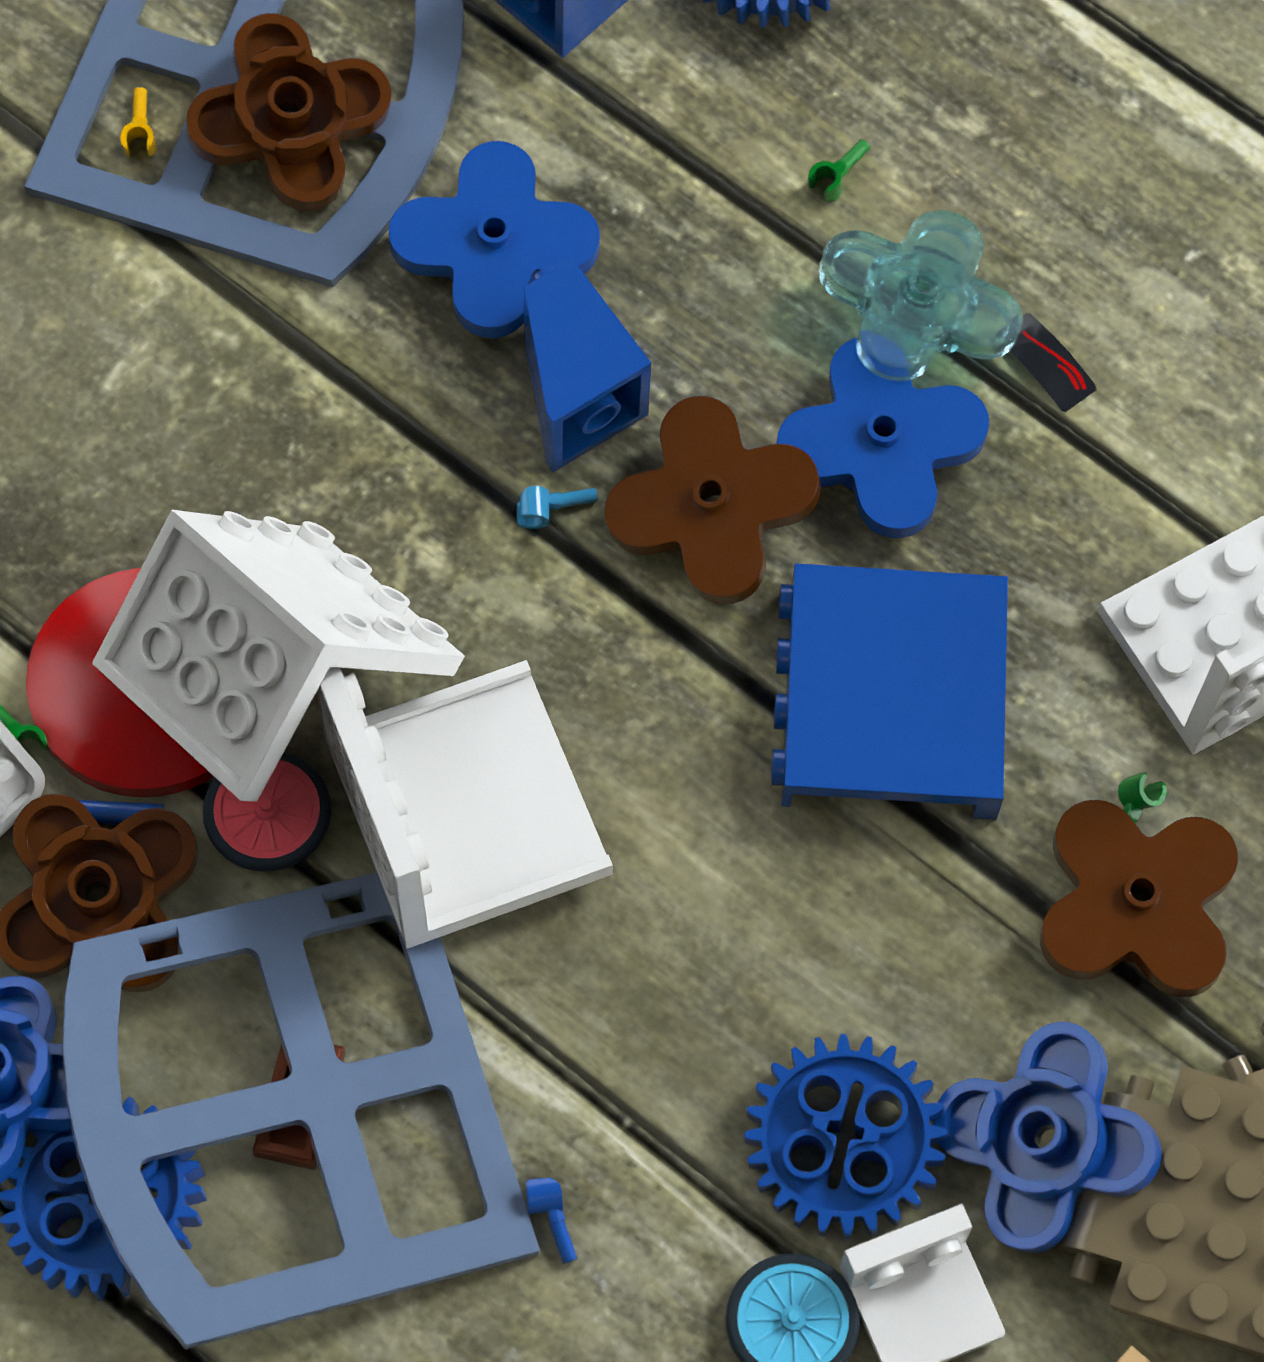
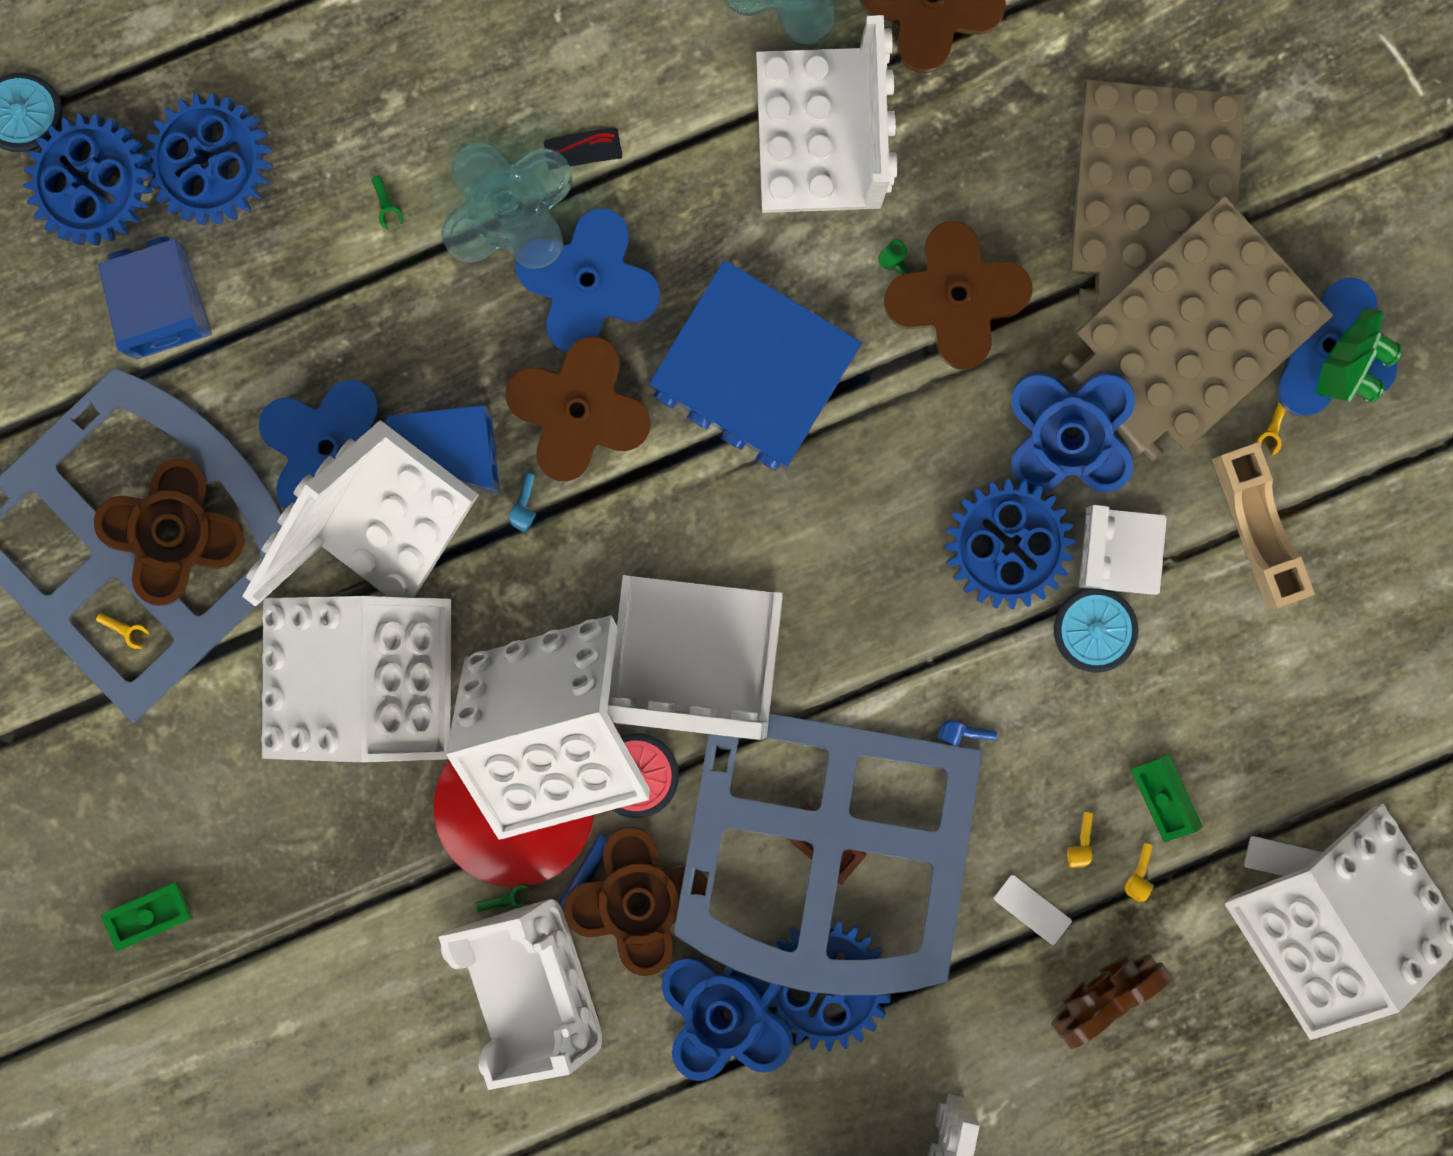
camera: 60 degrees left, 20 degrees up
none -> white bracket [242,420,479,606]
none -> white bracket [261,596,451,762]

